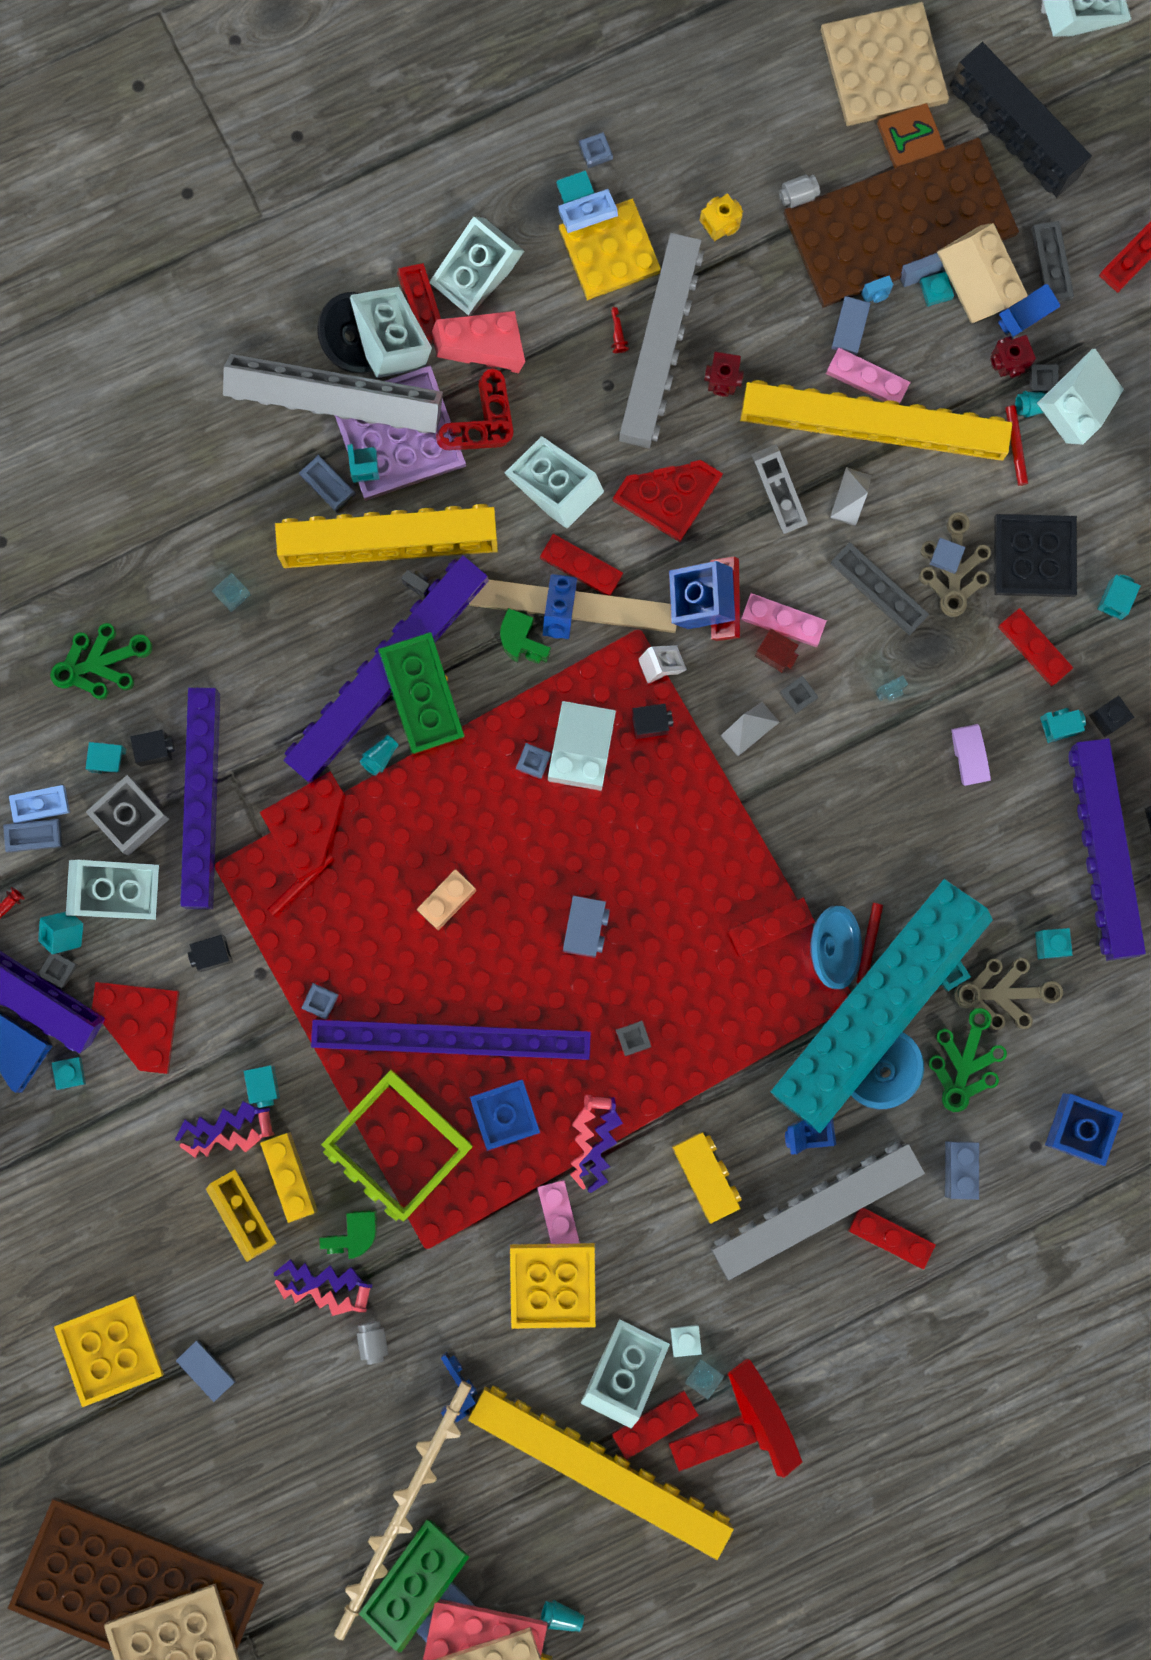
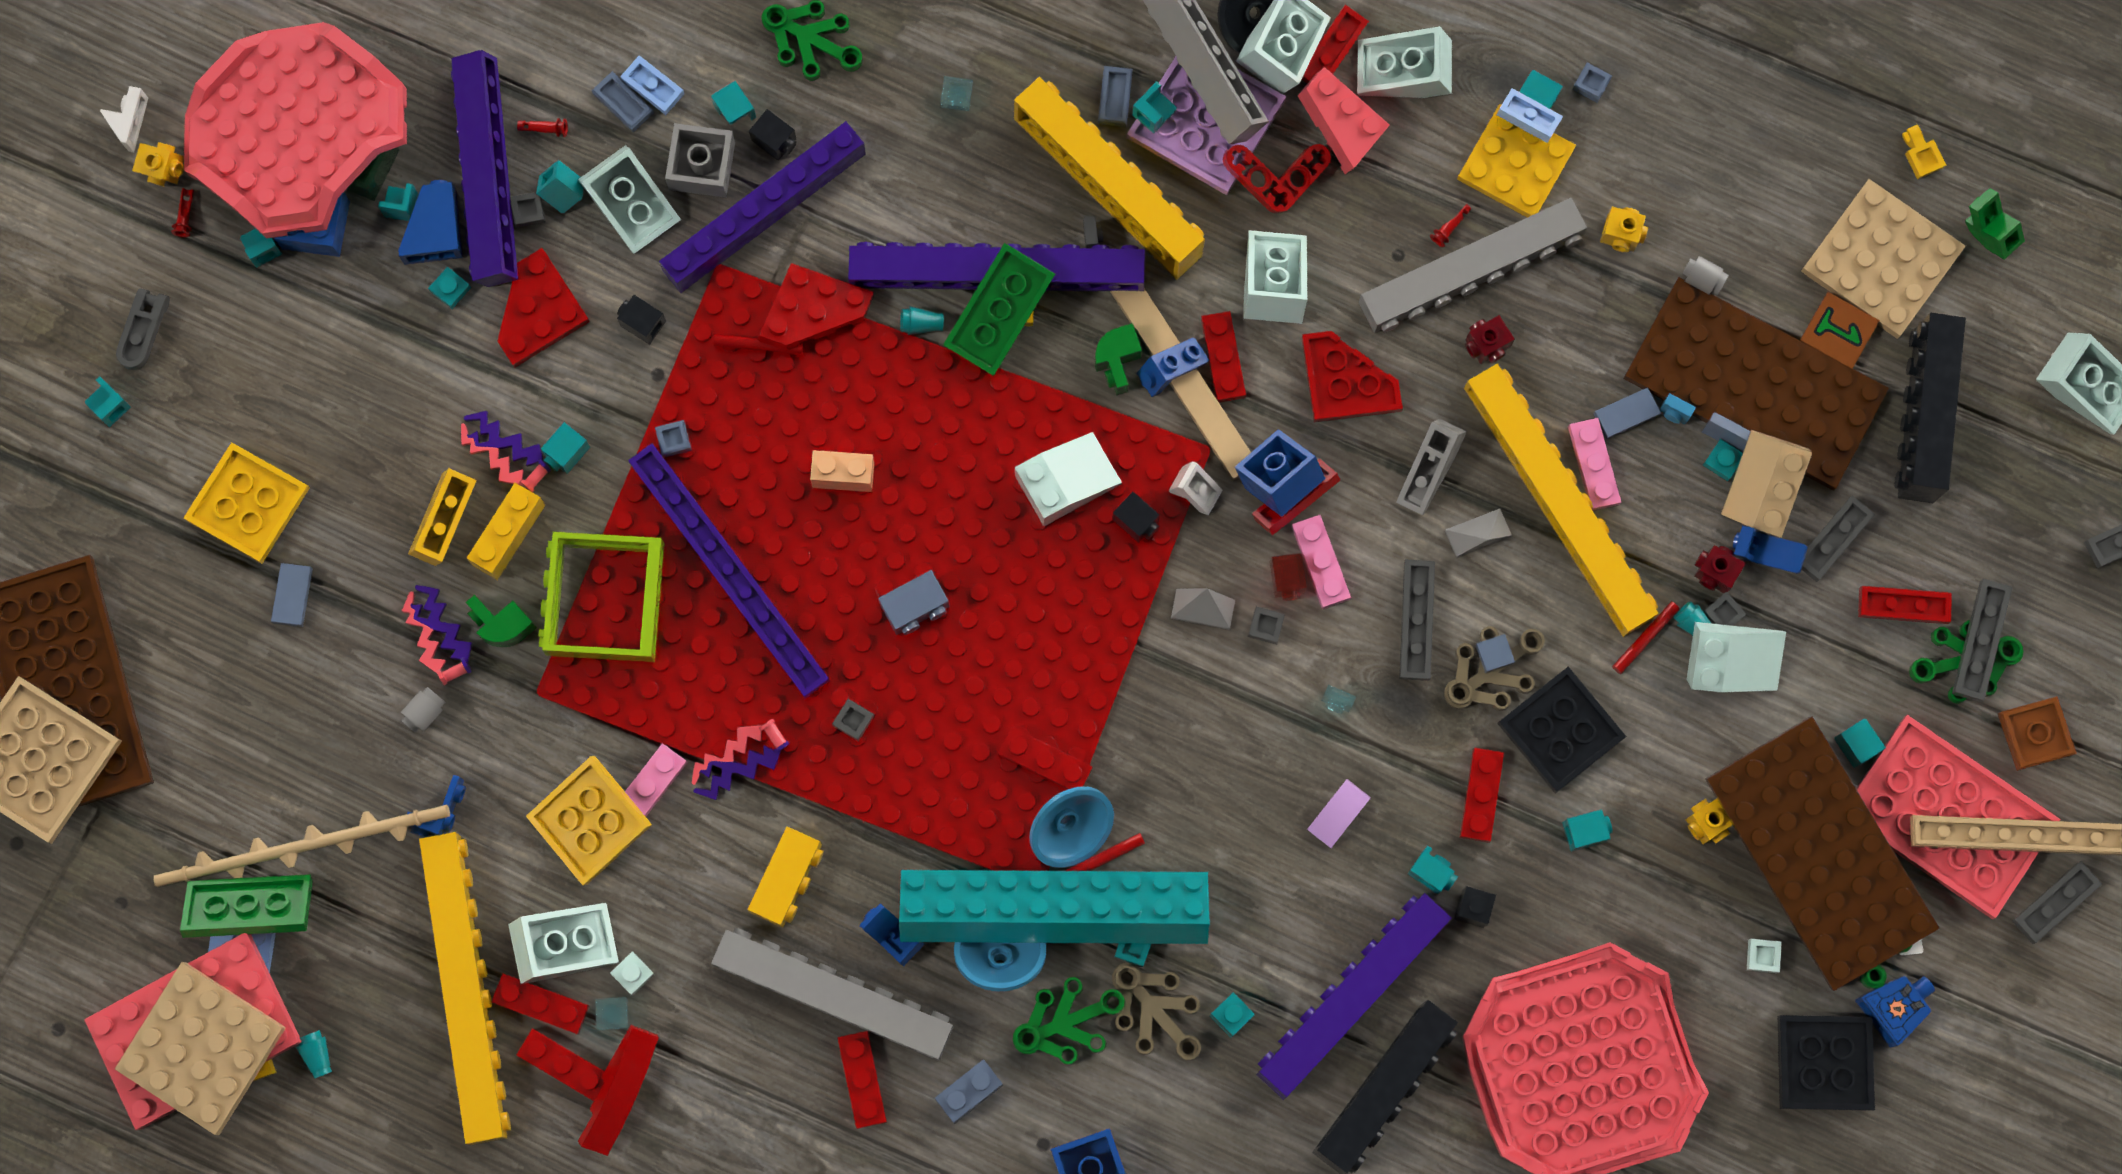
camera: 55 degrees right, 5 degrees down
blue plate [470,1079,540,1151] -> none
sand blue tile [516,743,551,779] -> none

